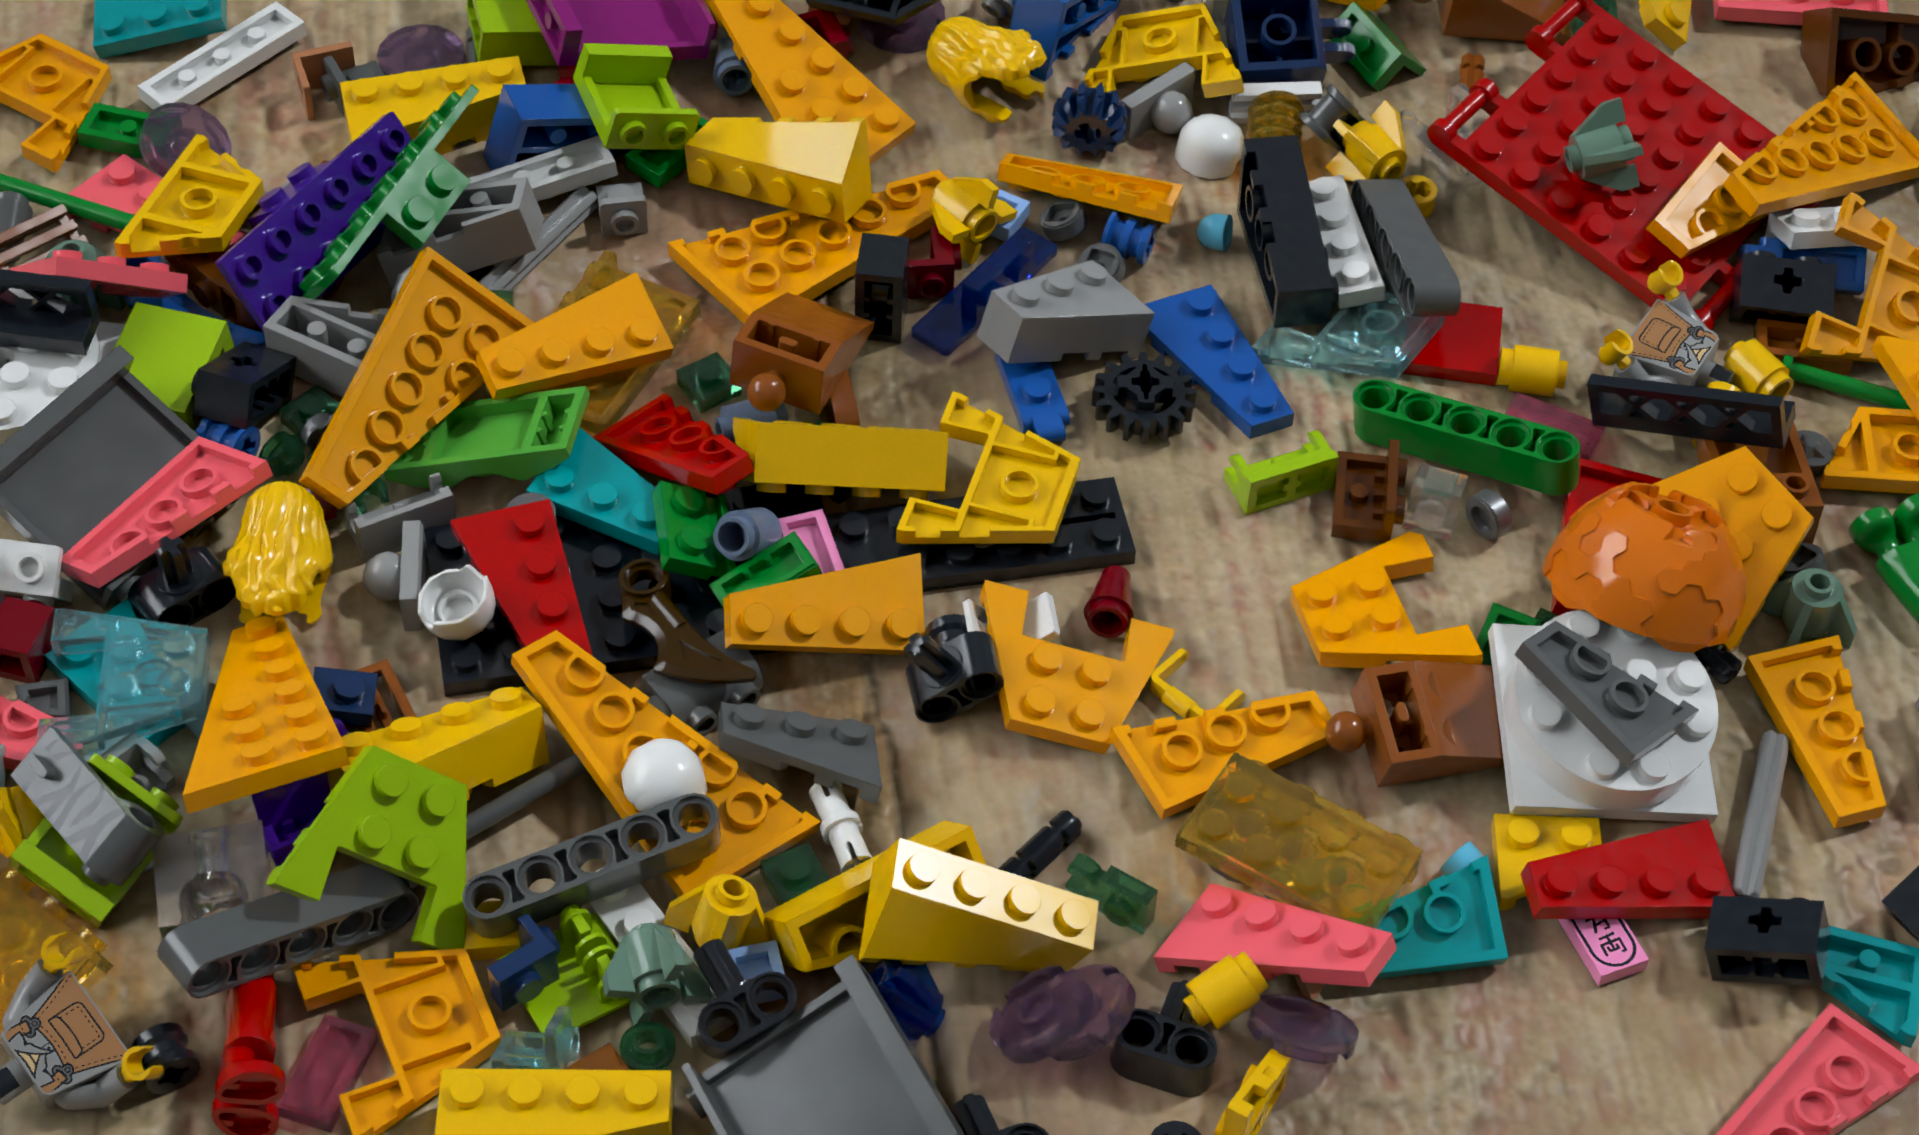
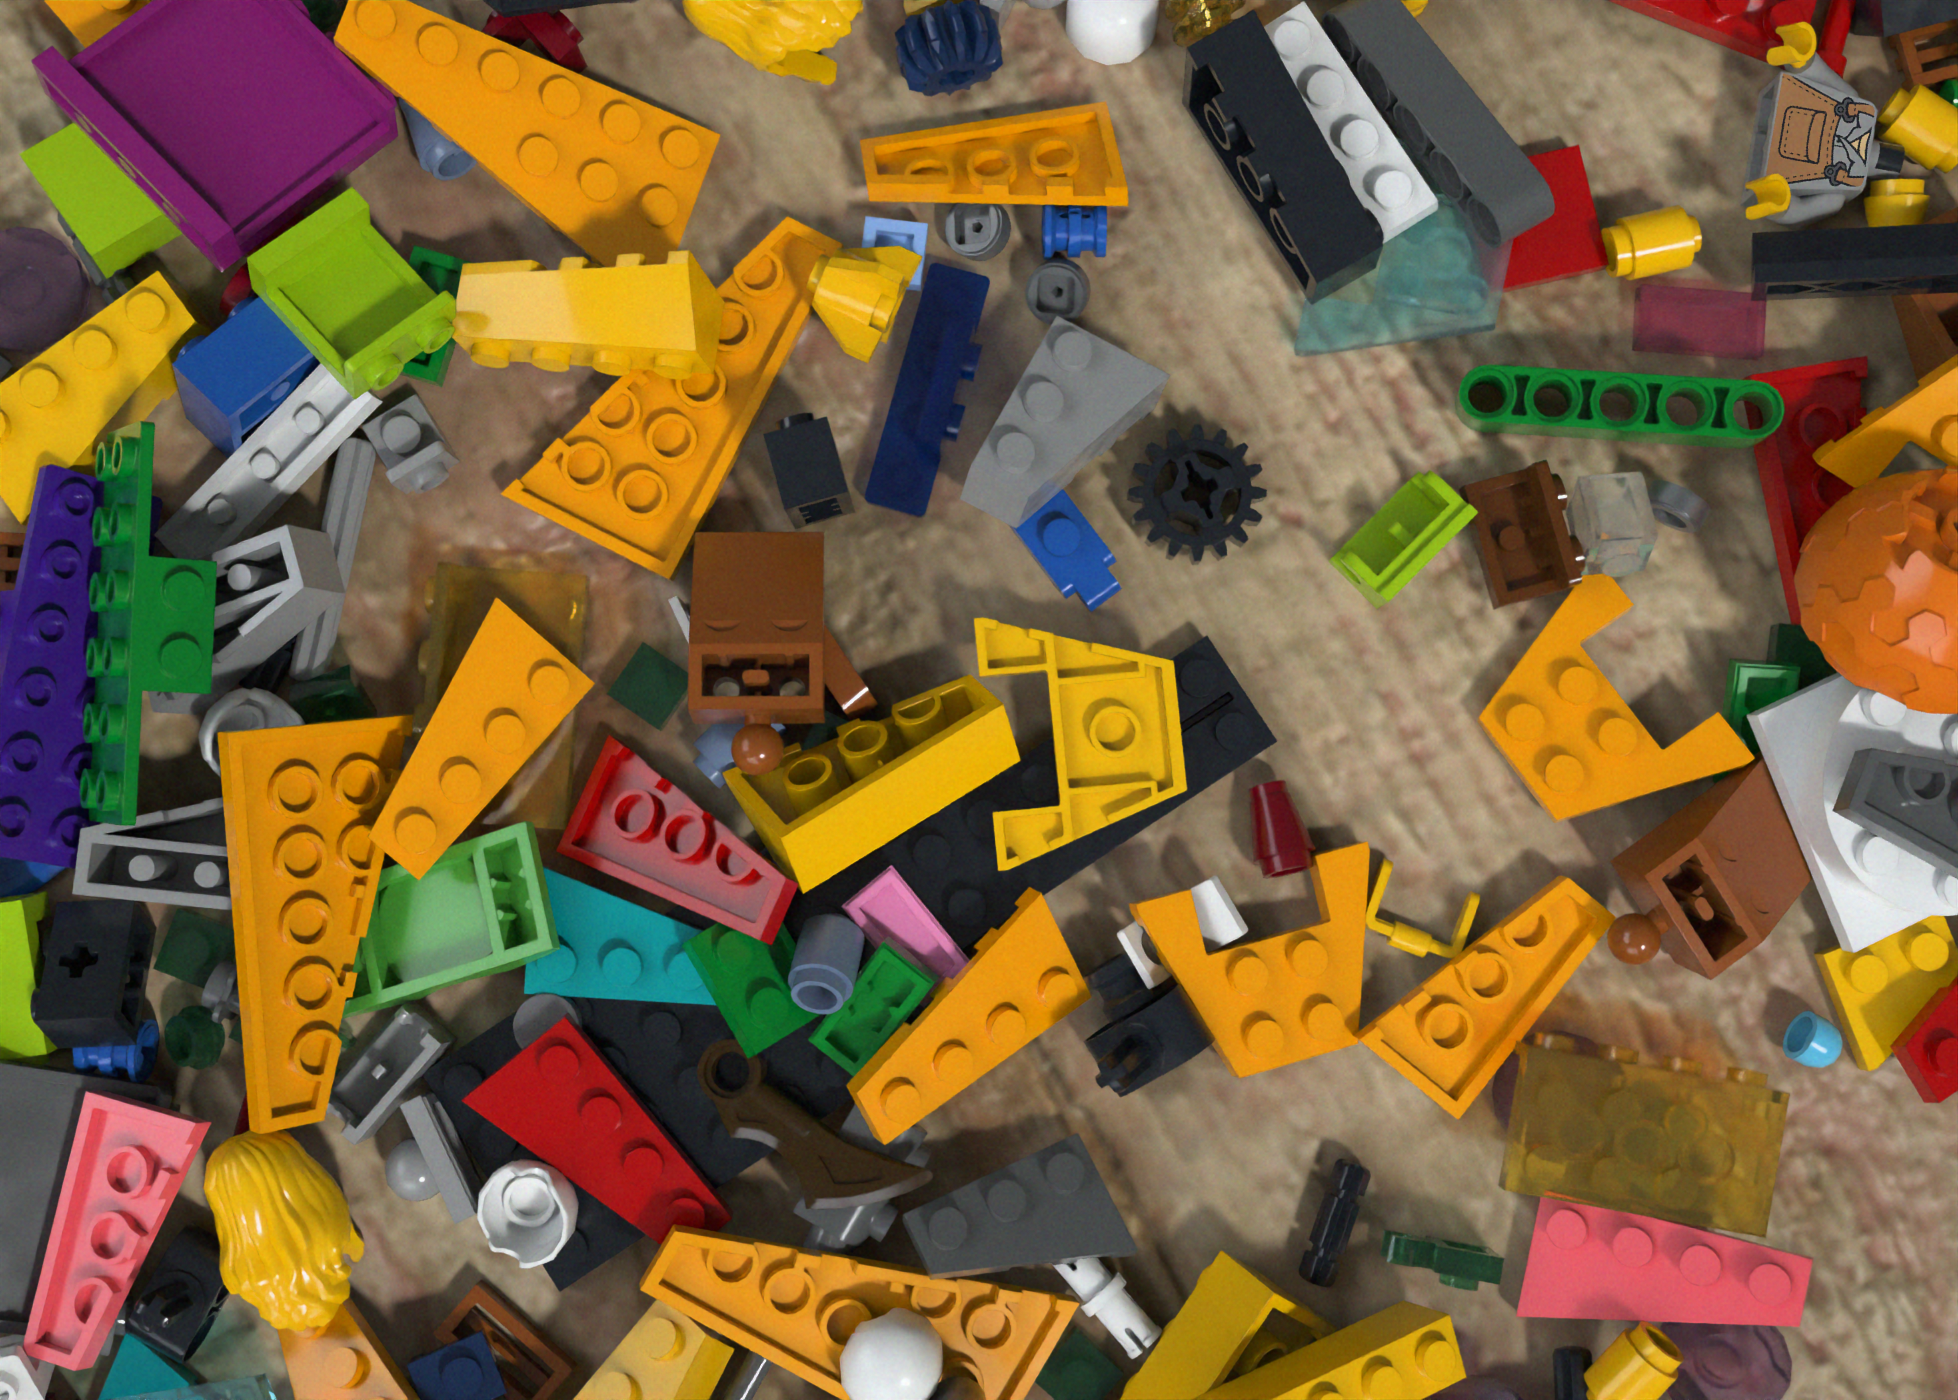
camera: 20 degrees left, 35 degrees up
dark red bracket [908,225,962,299] -> none
blue wing [1145,284,1294,439] -> none
medium azure hinge [1196,213,1233,251] -> none
teal wing [1347,855,1508,979] -> none

